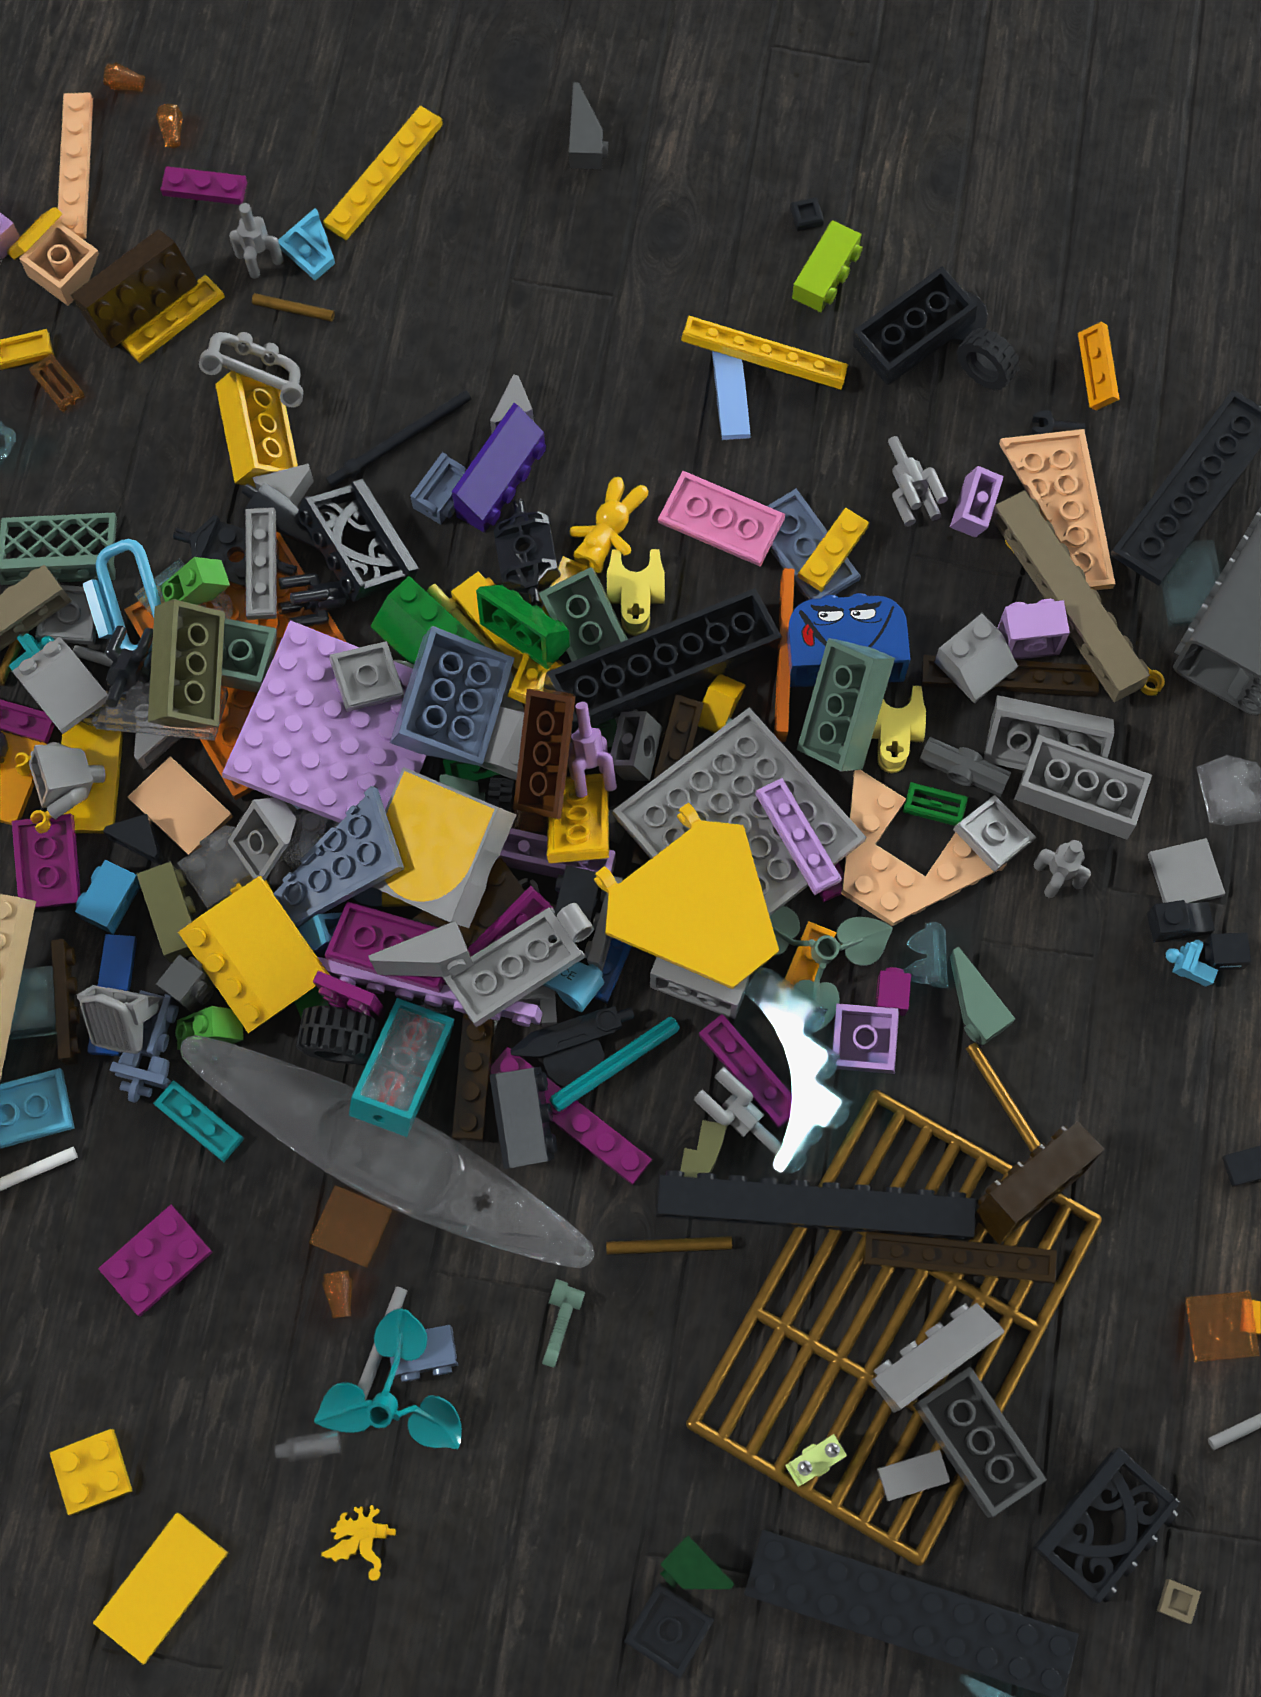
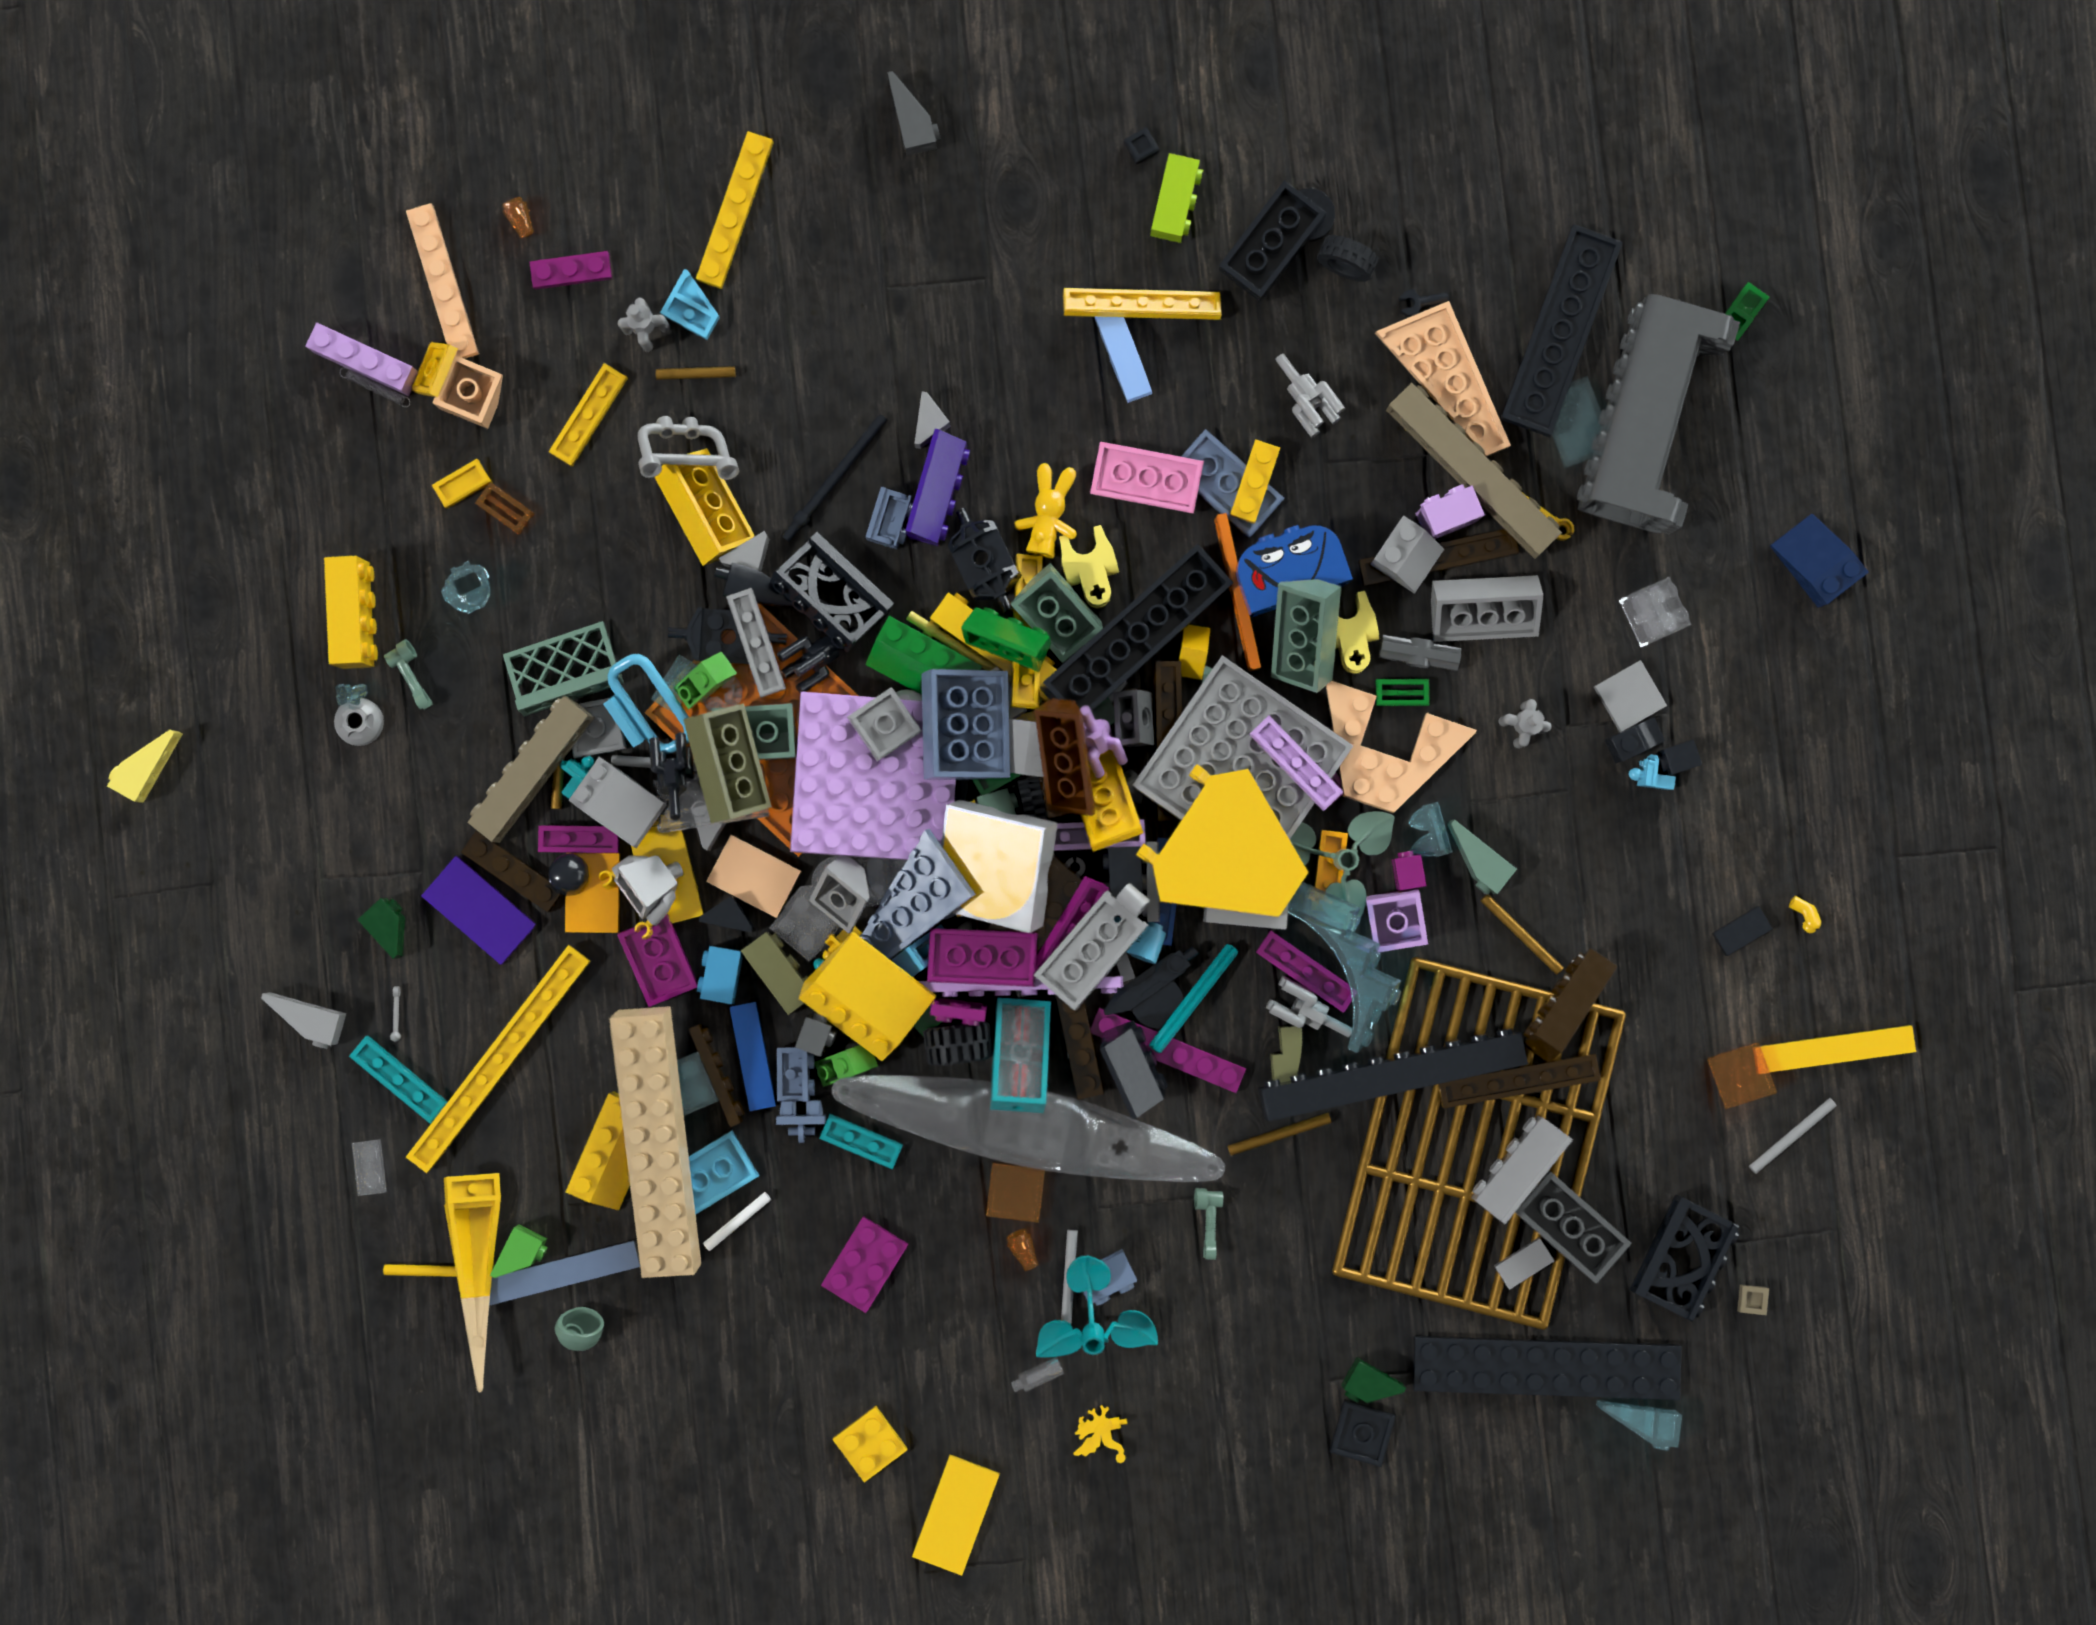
camera: 20 degrees left, 15 degrees up
dark brown brick [71,229,198,349] -> none
light grey piece [77,985,163,1054] -> none
clear orange cone [103,62,145,92] -> none
light grey slope [369,921,474,977] -> none
yellowish green piece [785,1434,847,1487] -> none
lavender brick [950,466,1004,538] -> none
light grey tile [953,795,1036,872] -> none
light grey slope [1014,735,1152,840] -> none
light orange plate [1078,322,1120,410] -> none

